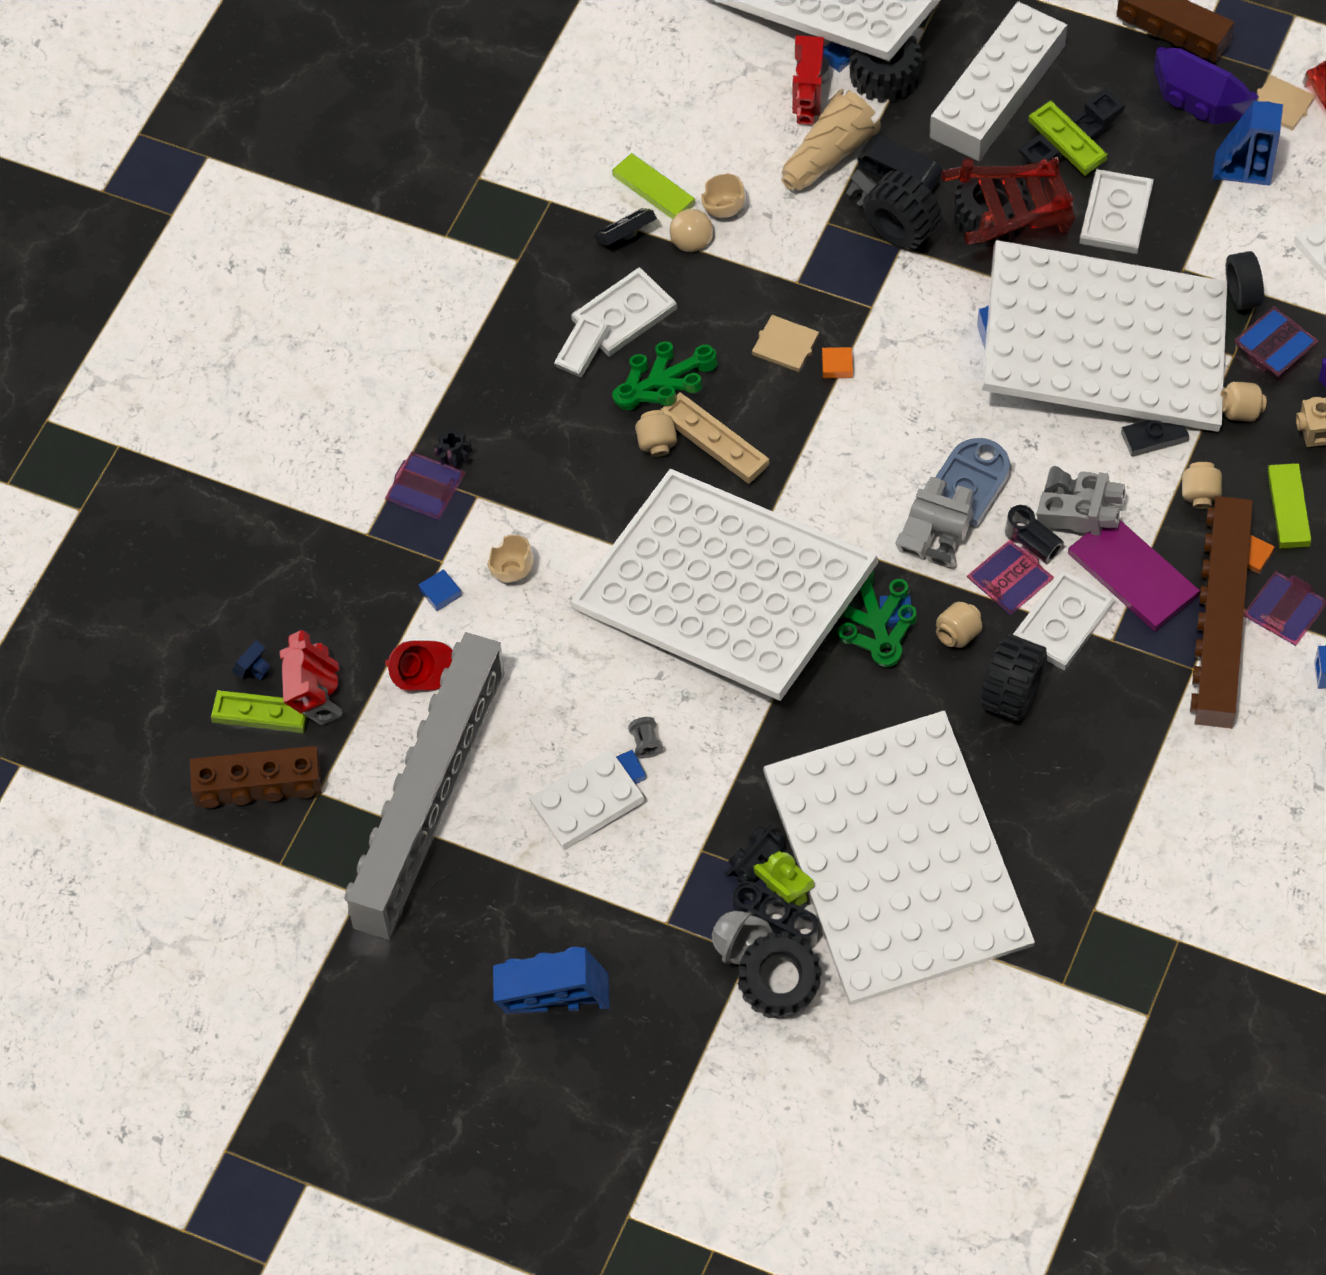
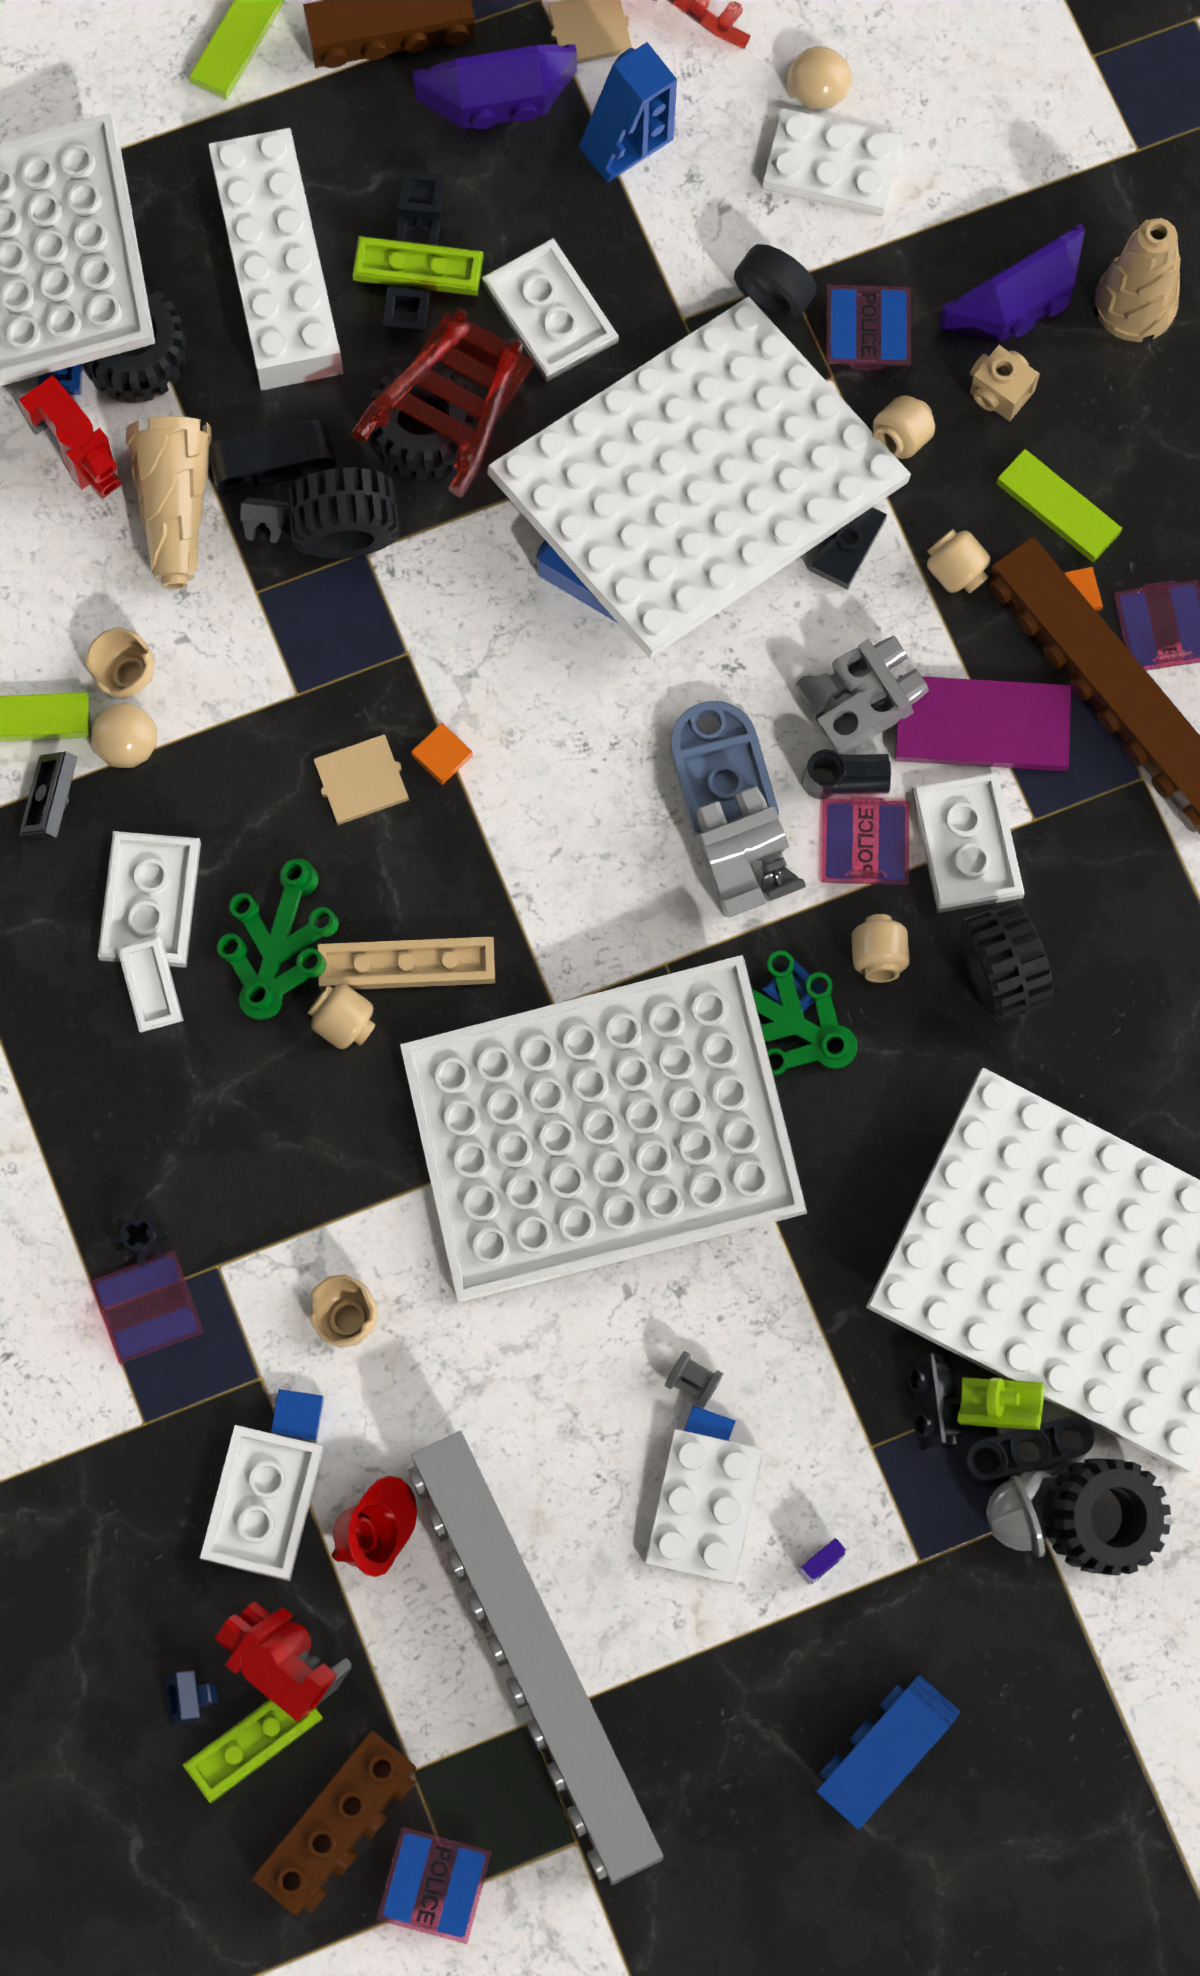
camera: 50 degrees left, 15 degrees up
none -> white plate [200,1425,324,1581]
none -> piece [376,1827,492,1944]
none -> dark purple tile [798,1538,846,1585]

